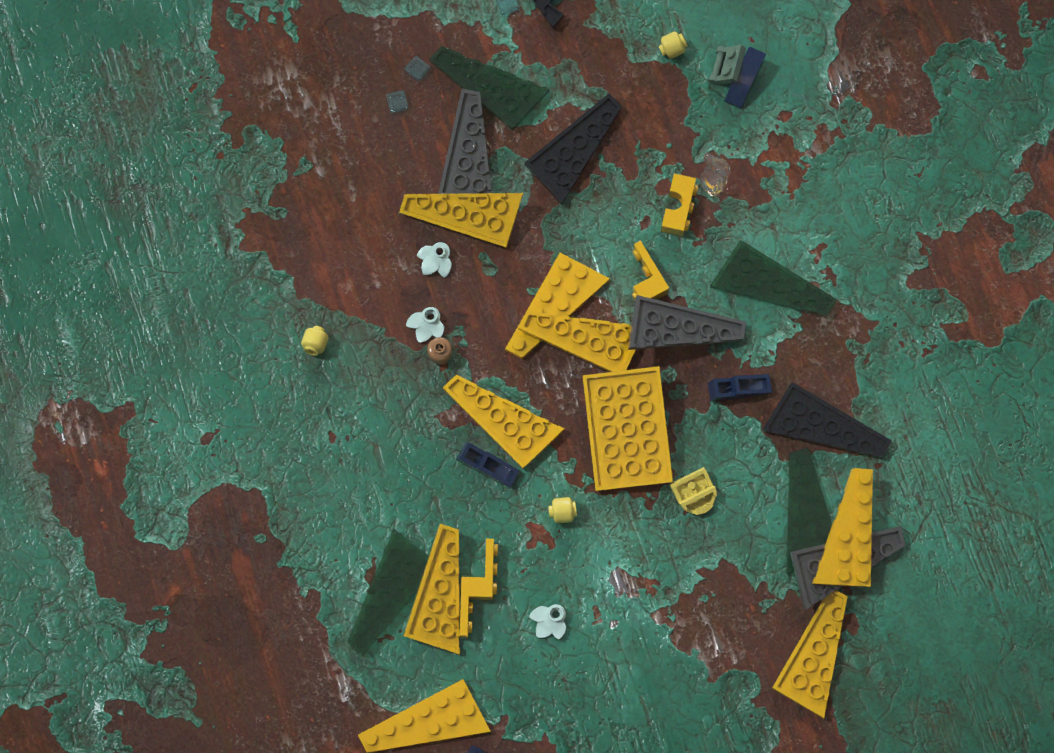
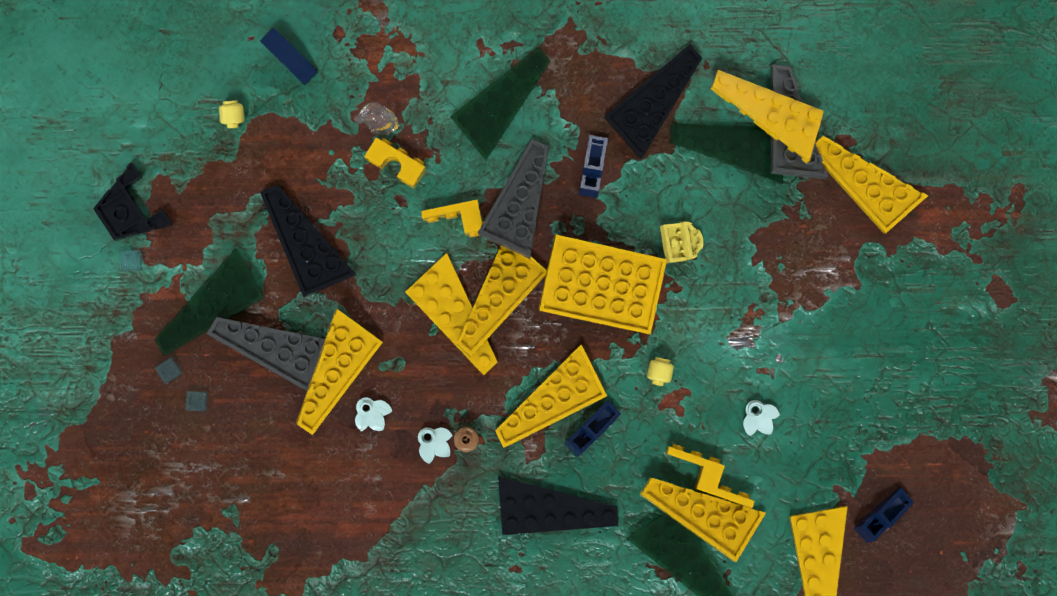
camera: 75 degrees left, 10 degrees up
light yellow head [301,326,329,356] -> none
sand green plate [708,45,746,85] -> none
none -> black wing [498,476,618,535]

